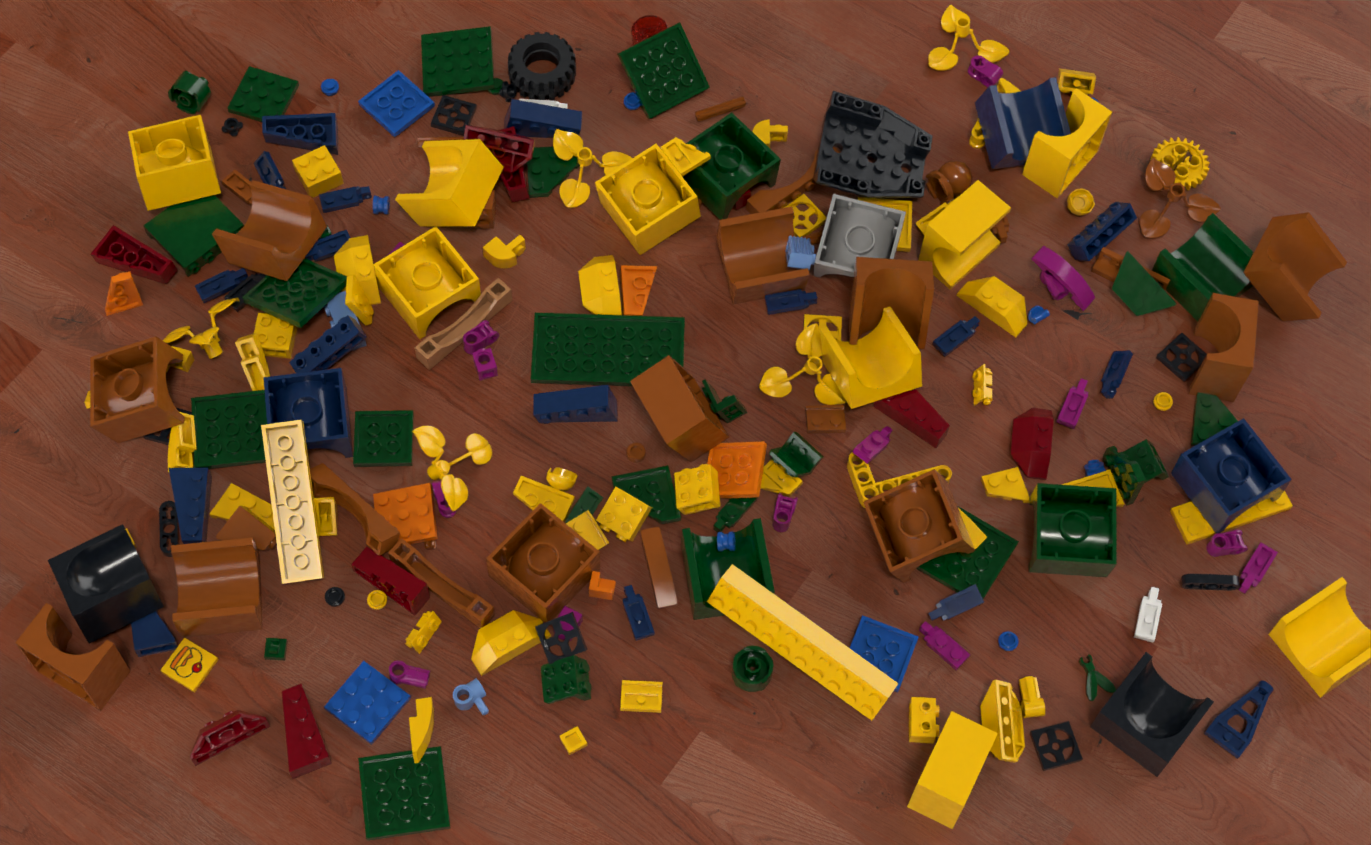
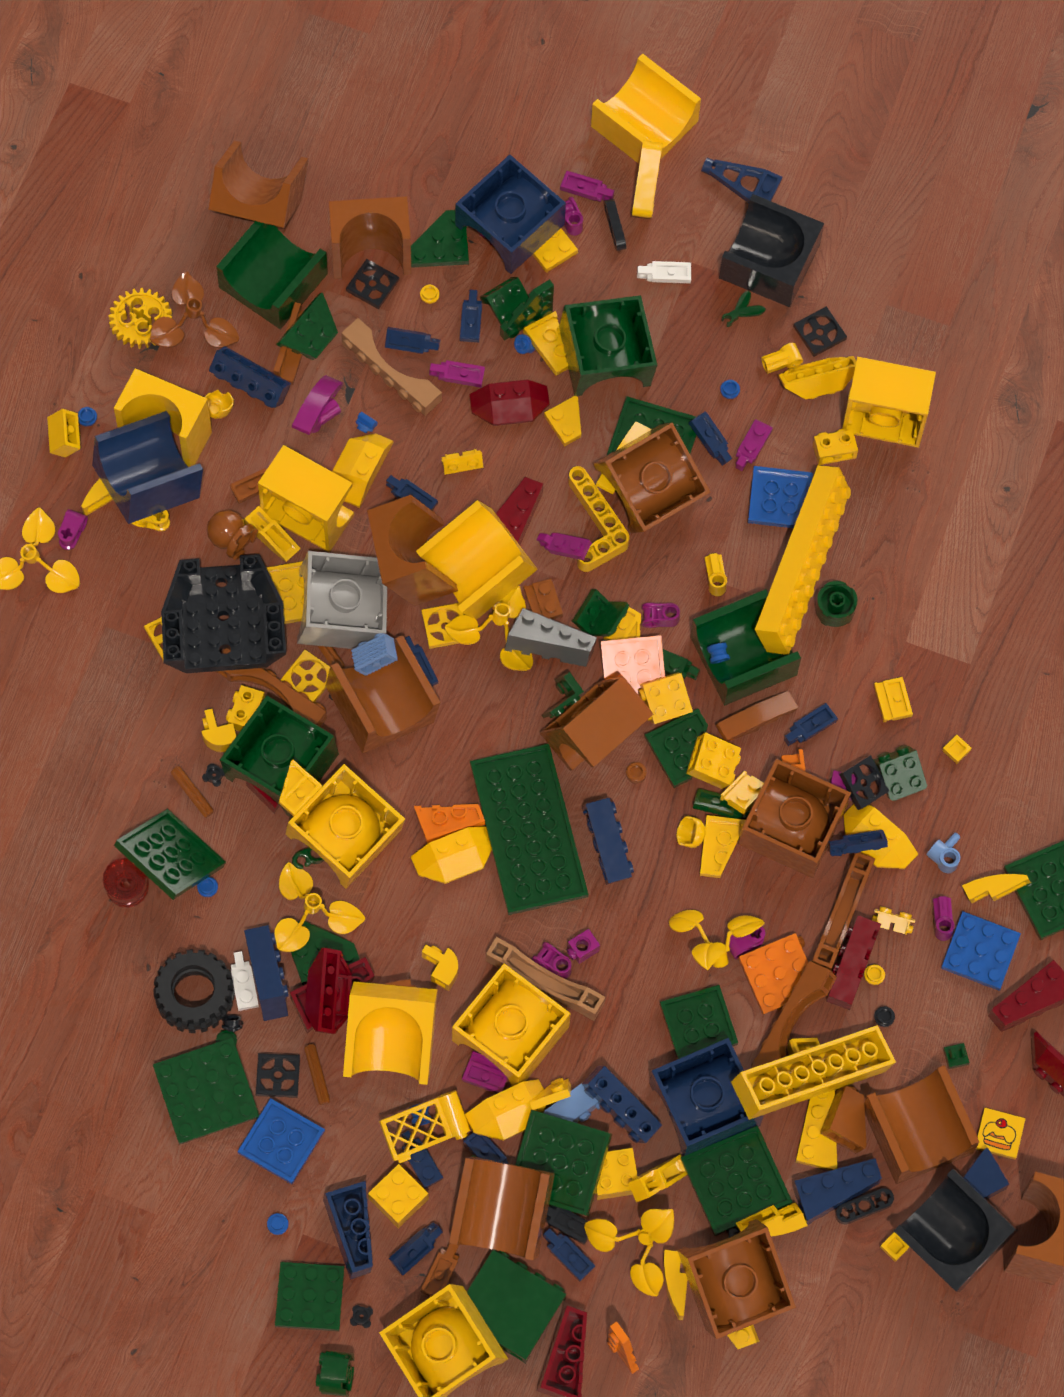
camera: 105 degrees left, 5 degrees up
none -> yellow brick [226,685,265,732]
none -> medium nougat arch [341,318,442,416]
none -> yellow piece [379,1090,470,1163]
none -> dark blue hinge [460,290,482,343]
none -> wedge [505,608,597,667]
none -> yellow beam [632,140,663,218]
none -> yellow piece [704,553,727,596]
none -> dark blue hinge [829,830,888,856]

